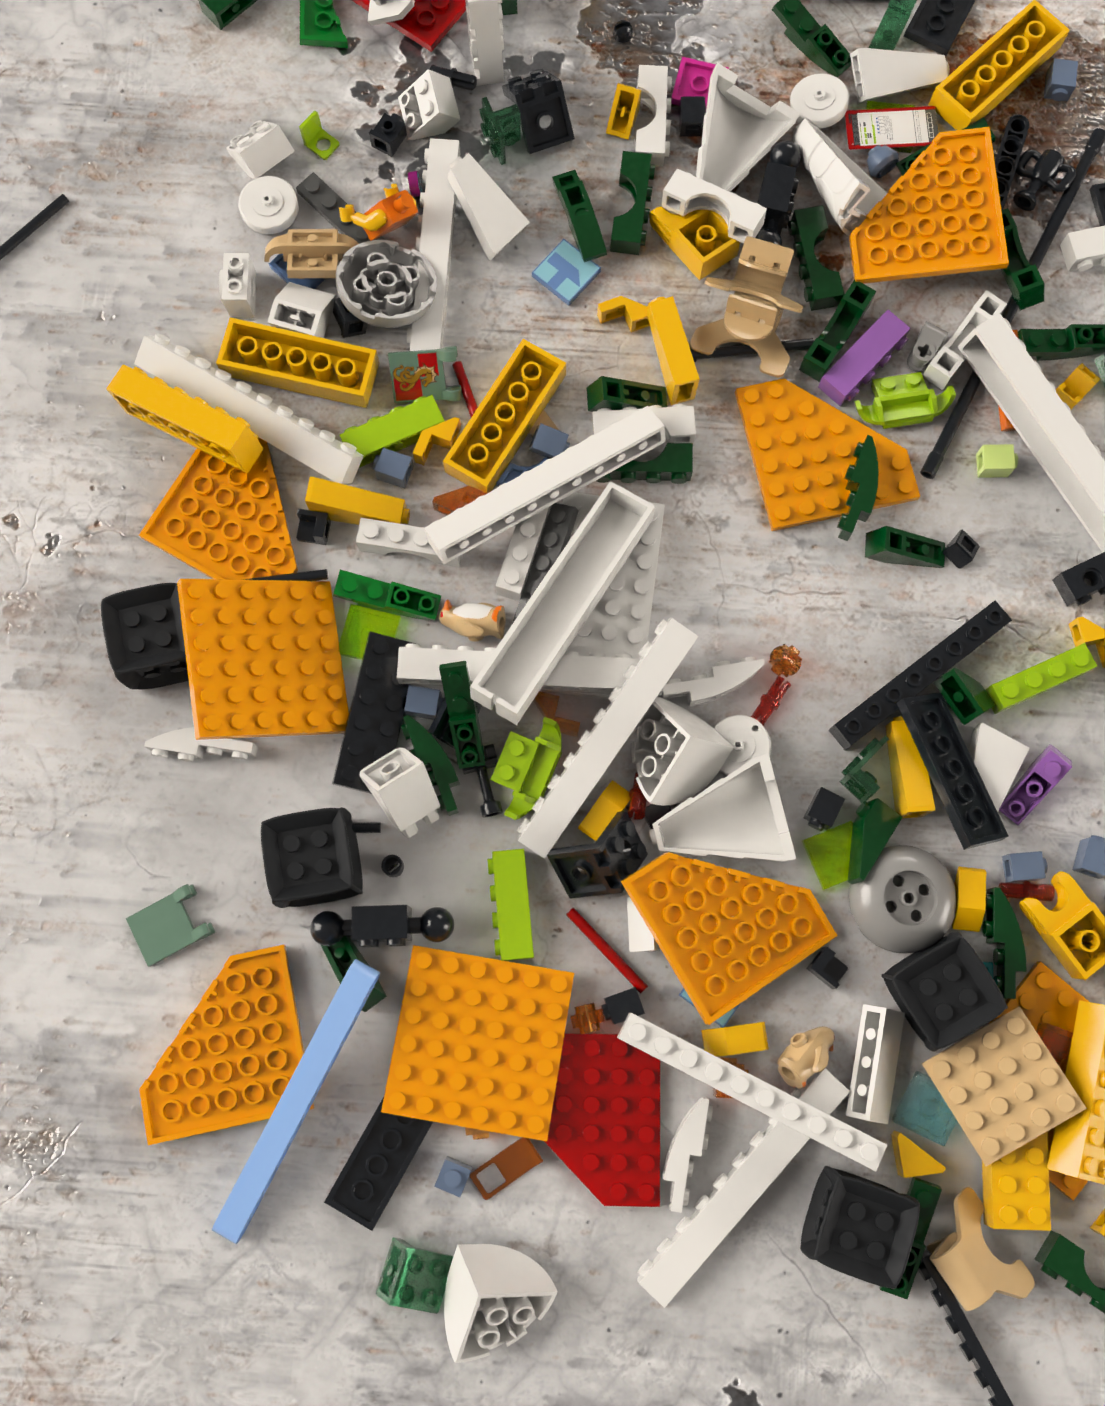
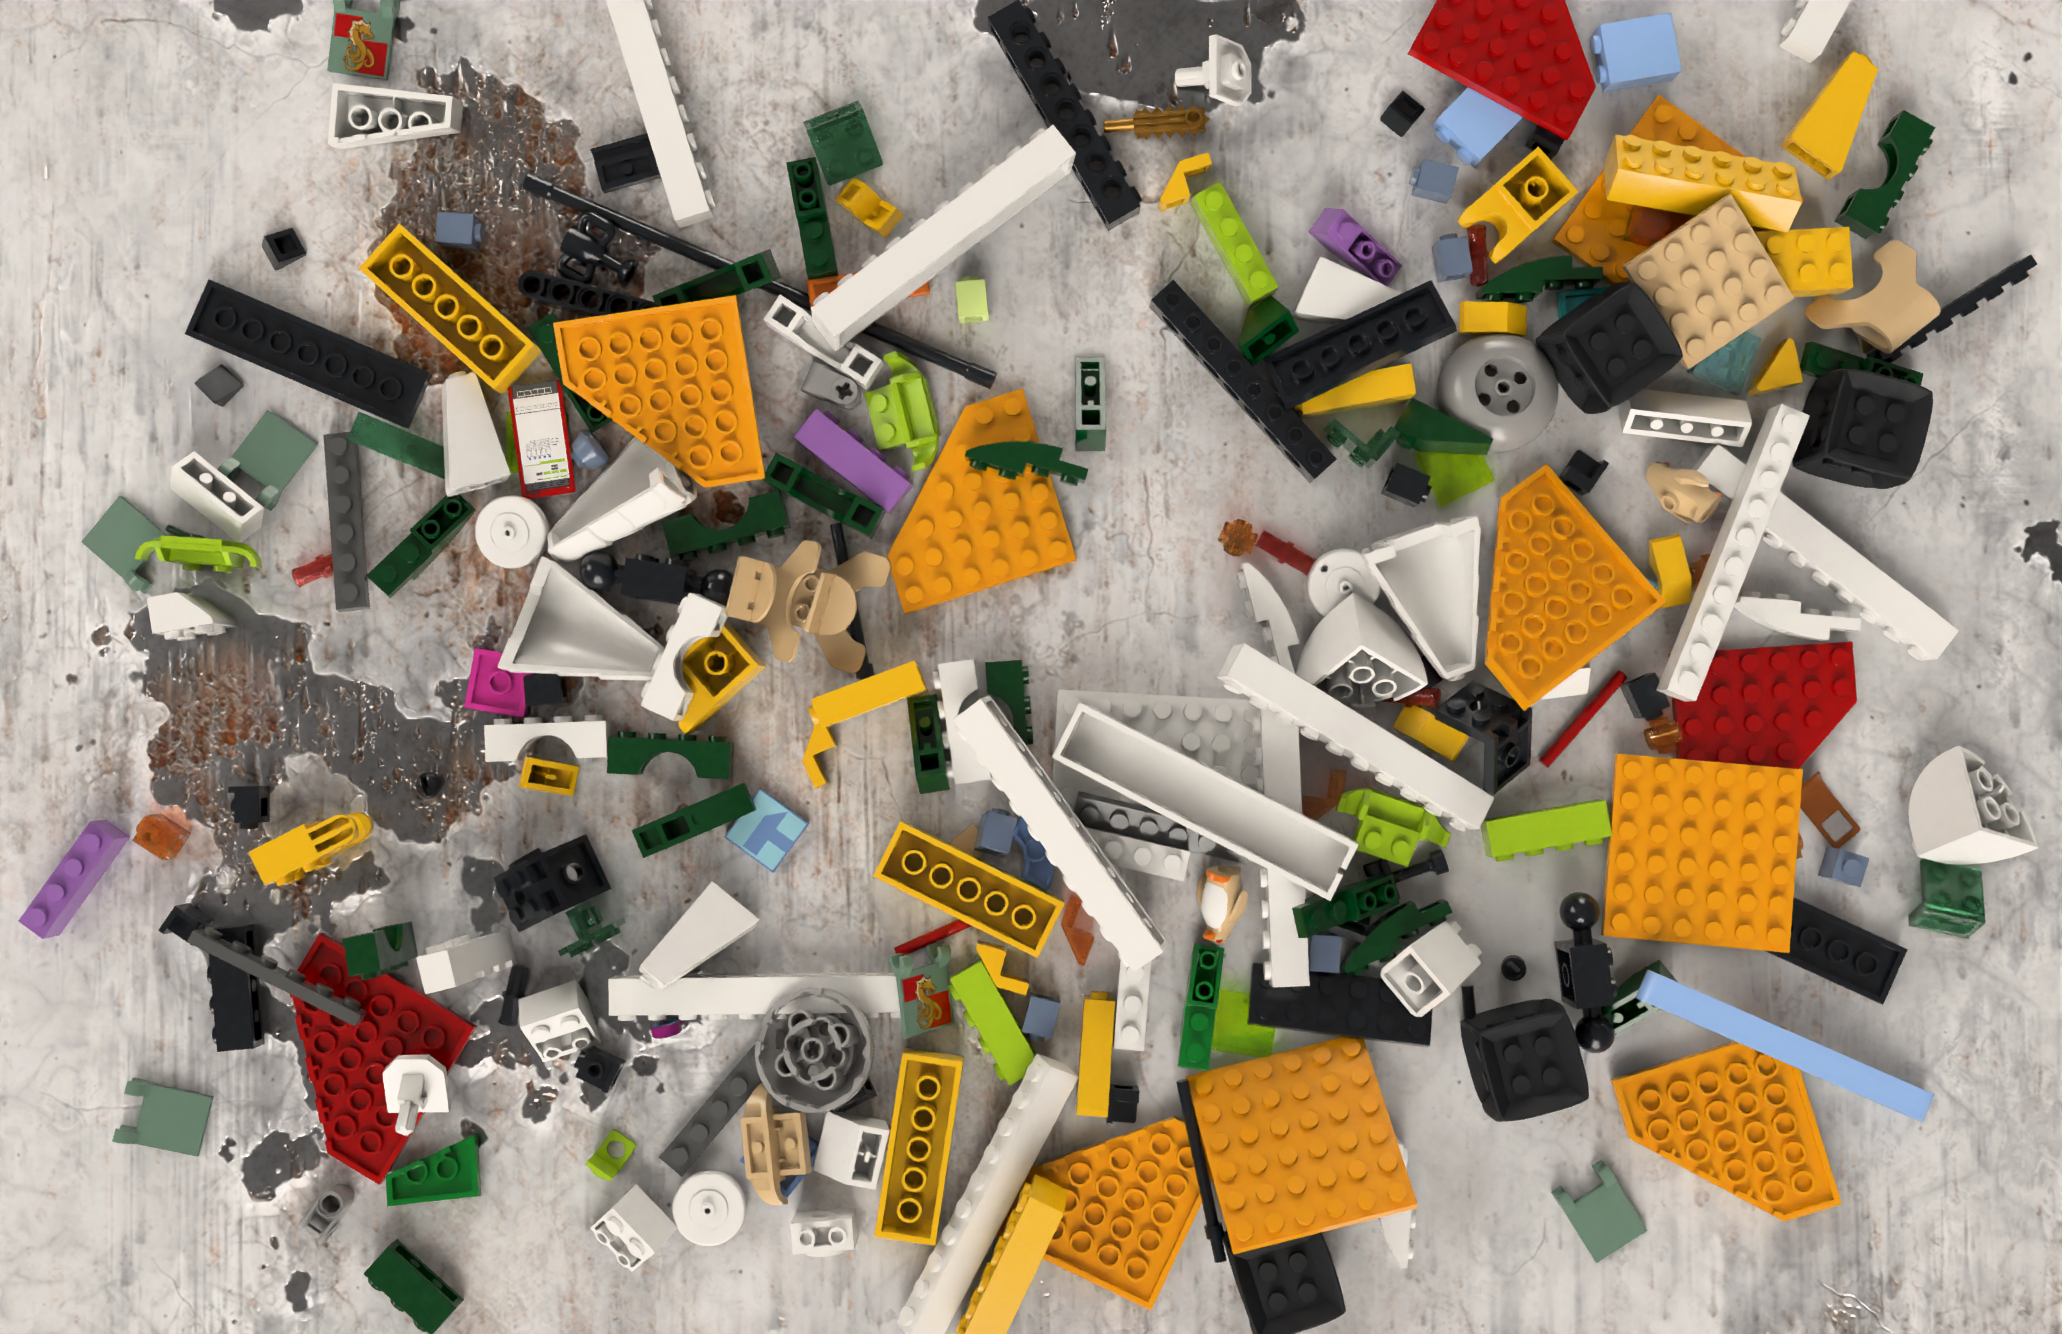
camera: 90 degrees left, 10 degrees up
torso [339,184,418,241] -> none
black slope [943,529,980,569] -> none

